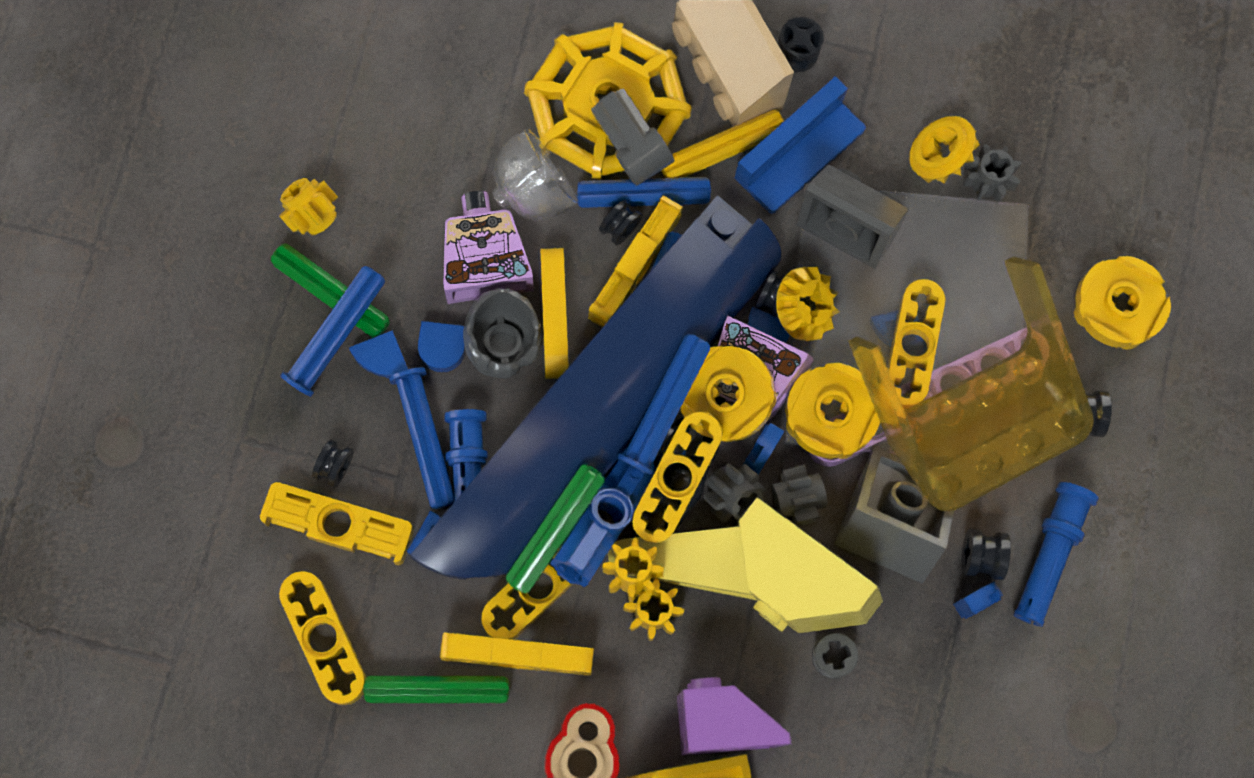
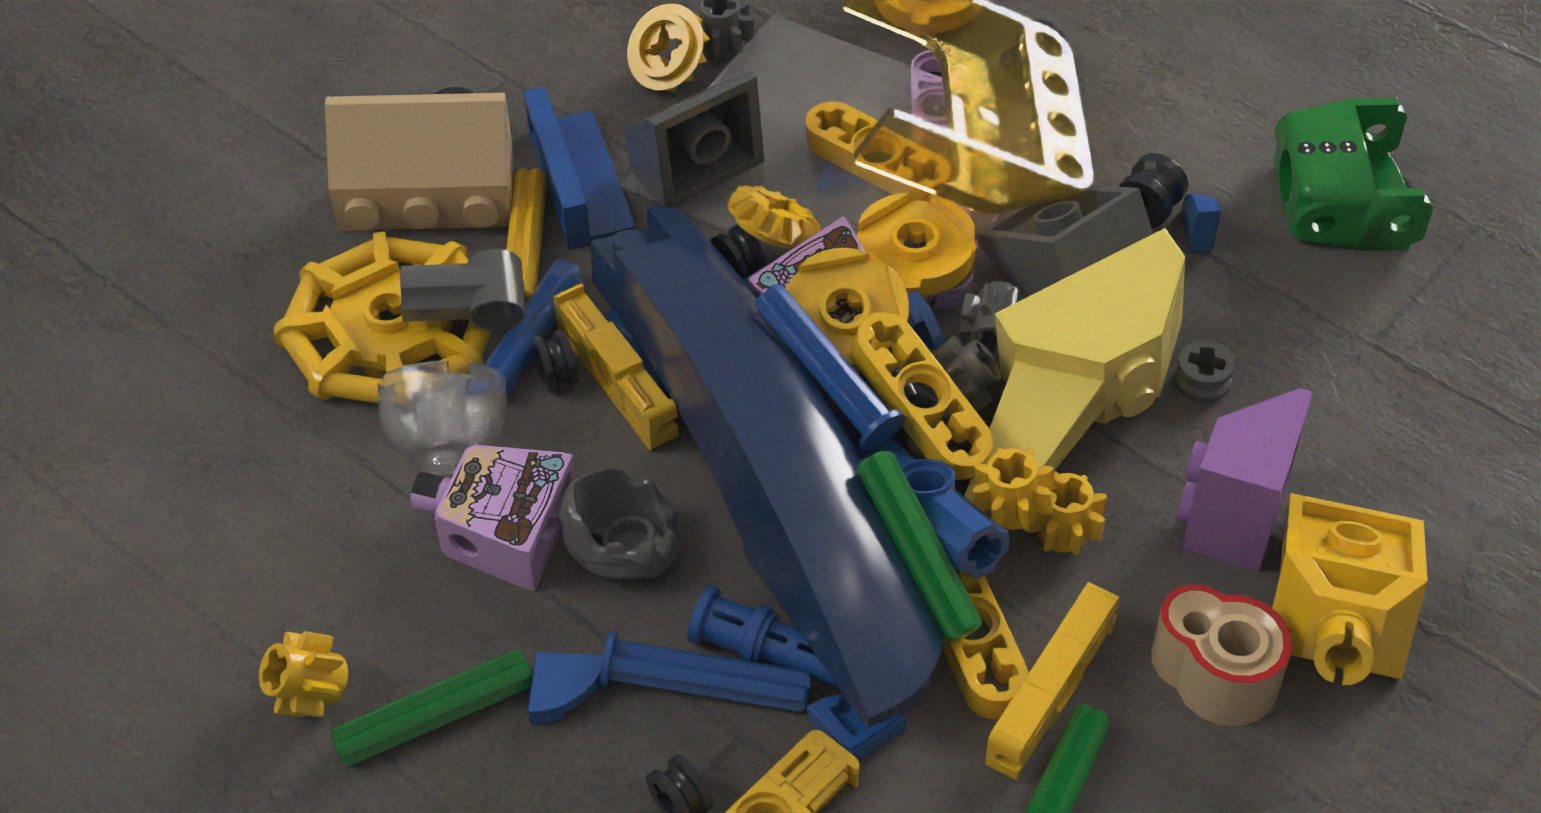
camera: 55 degrees left, 25 degrees down
blue axle [280,266,385,397] -> none
blue tile [418,321,466,372] -> none
yellow beam [540,248,569,379] -> none
blue pin [1013,482,1099,627] -> none
none -> green piece [1273,98,1433,251]

